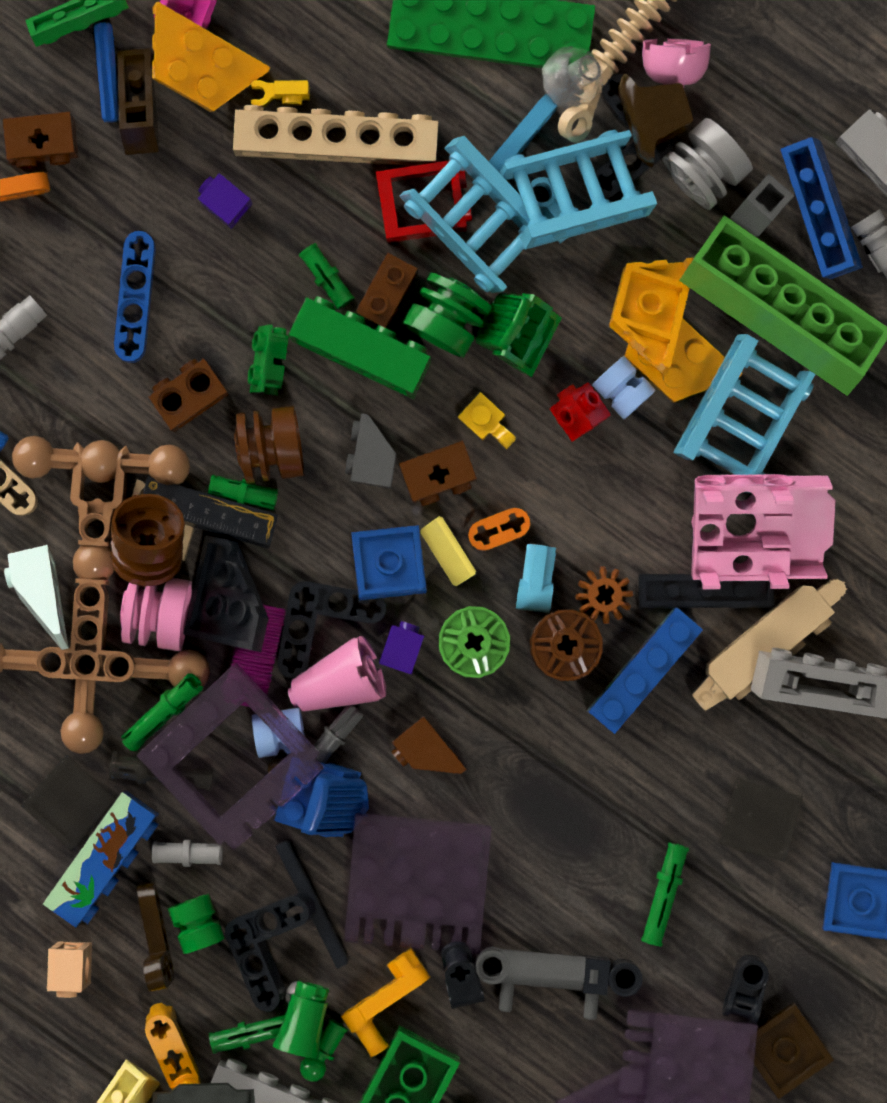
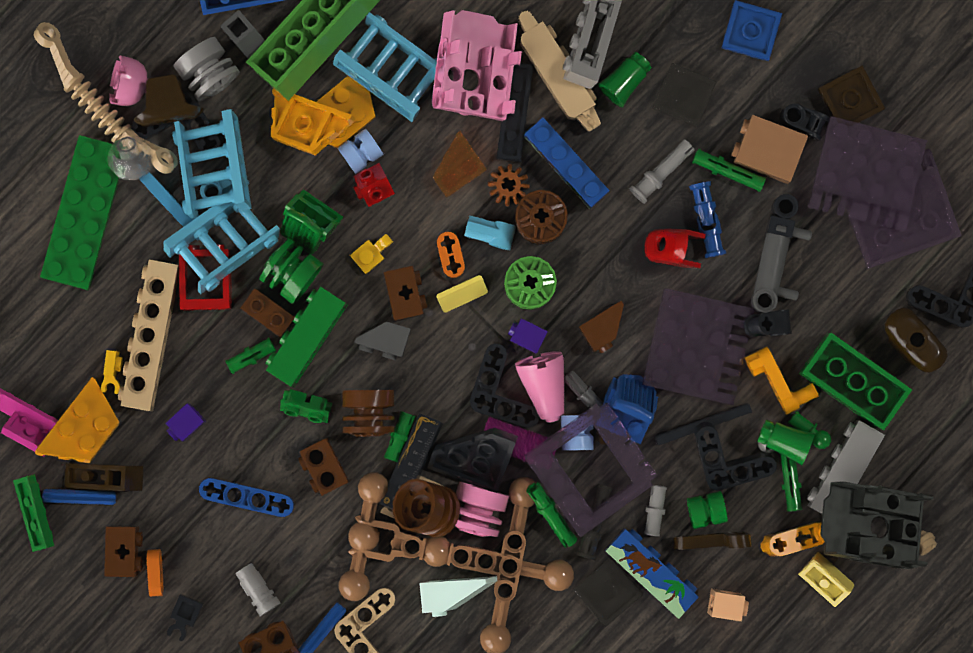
camera: 85 degrees left, 0 degrees up
blue tile [351,525,427,600] -> none
none -> clear orange wing [433,131,487,198]
none -> green plant [598,52,652,107]
none -> light grey pin [629,139,695,204]
none -> red piece [644,228,706,268]
none -> blue piece [689,181,727,258]
none -> medium nougat brick [731,115,808,184]

